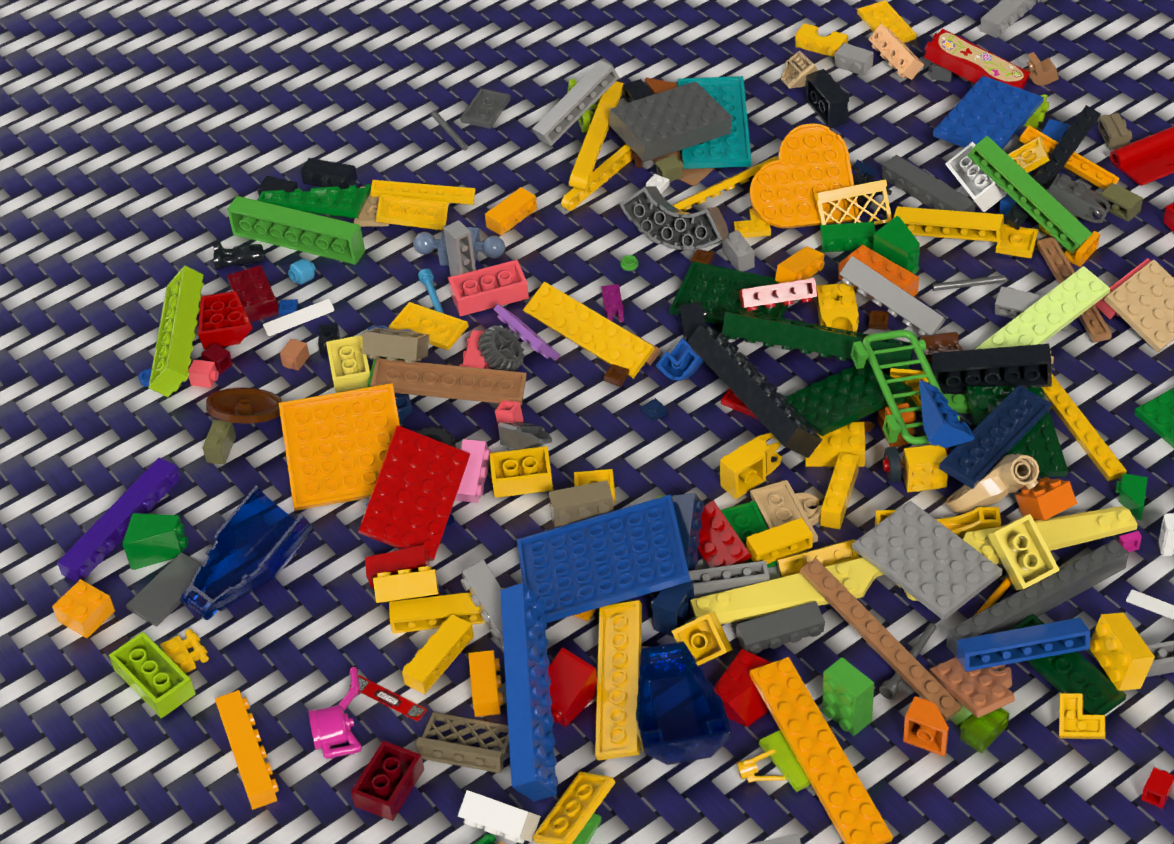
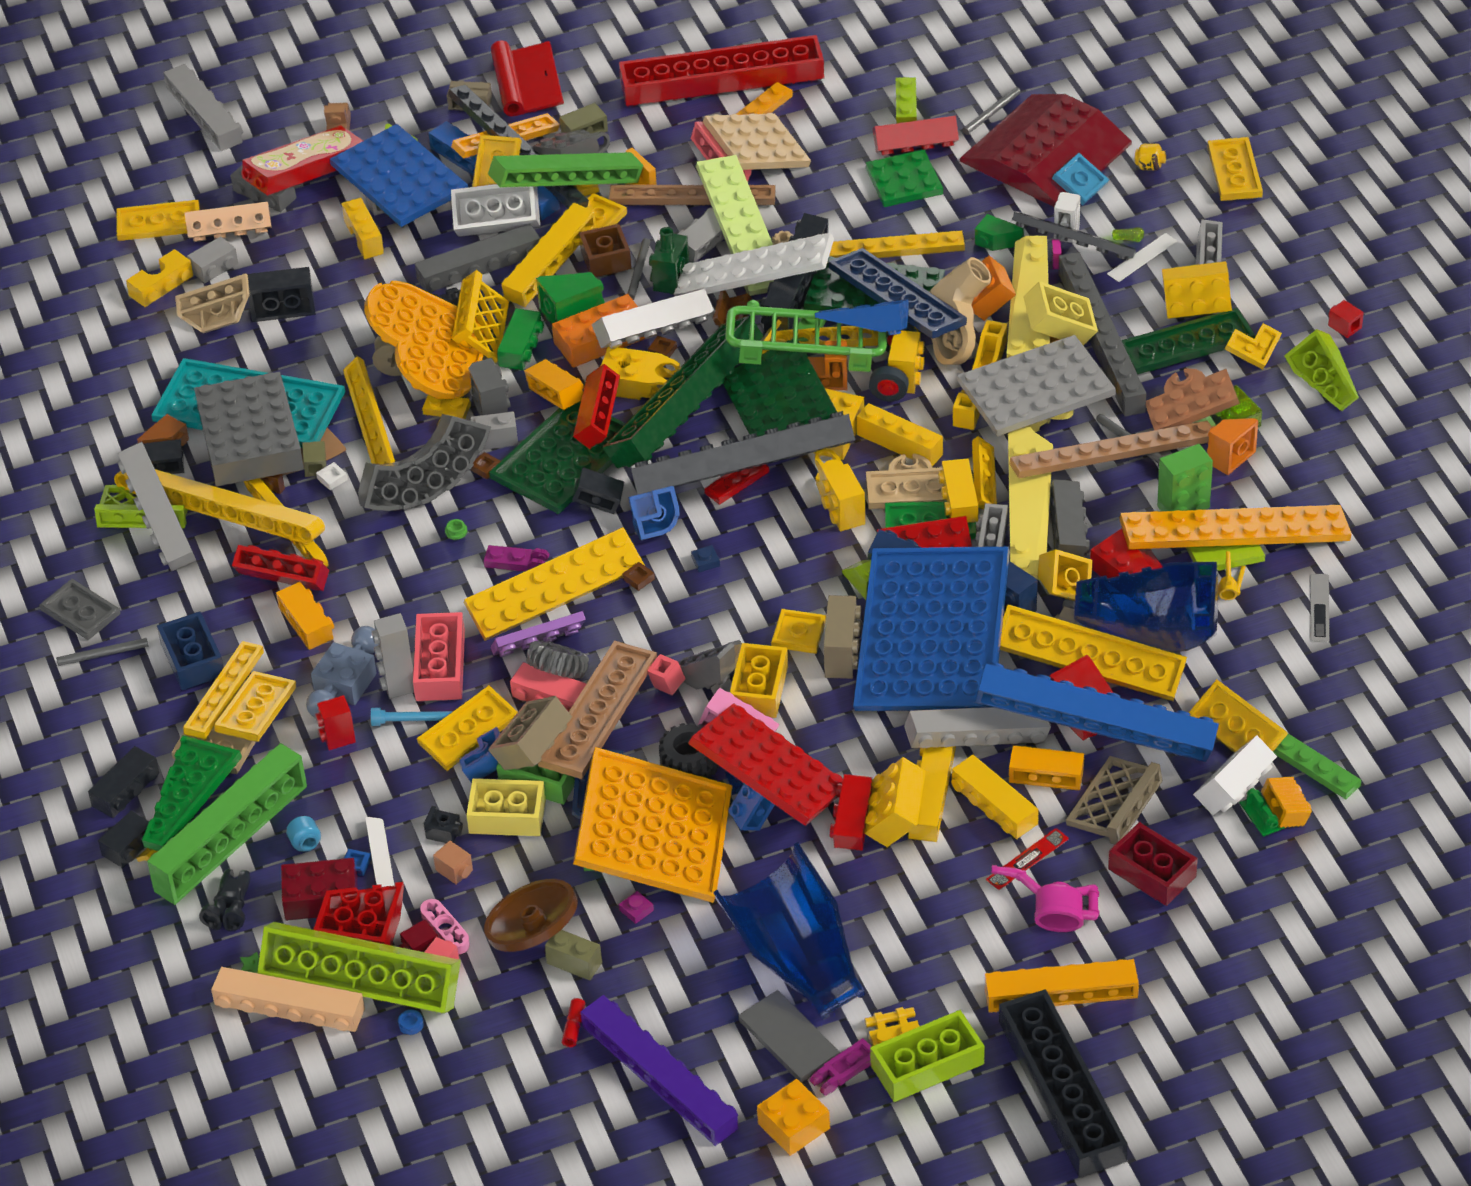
camera: 75 degrees left, 0 degrees up
green slope [123,513,188,570] -> none
blue brick [957,618,1090,672] -> none
none -> dark blue brick [157,611,224,690]
none -> light nougat brick [211,967,365,1032]
none -> red brick [232,545,329,591]
none -> red brick [315,695,356,750]
none -> yellow arch [342,198,384,260]
none -> bright pink beam [420,899,470,955]
none -> dark grey hinge [468,358,511,416]
none -> red piece [561,998,586,1047]
none -> reddish brown brick [579,224,632,277]
none -> magenta plate [619,891,654,924]
none -> dark green brick [649,227,689,294]
none -> white plate [674,233,834,297]
none -> magenta hinge [809,1038,872,1096]
none -> black brick [999,989,1128,1178]
none -> black plate [1012,211,1136,260]
none -> lime wedge [1284,329,1359,411]

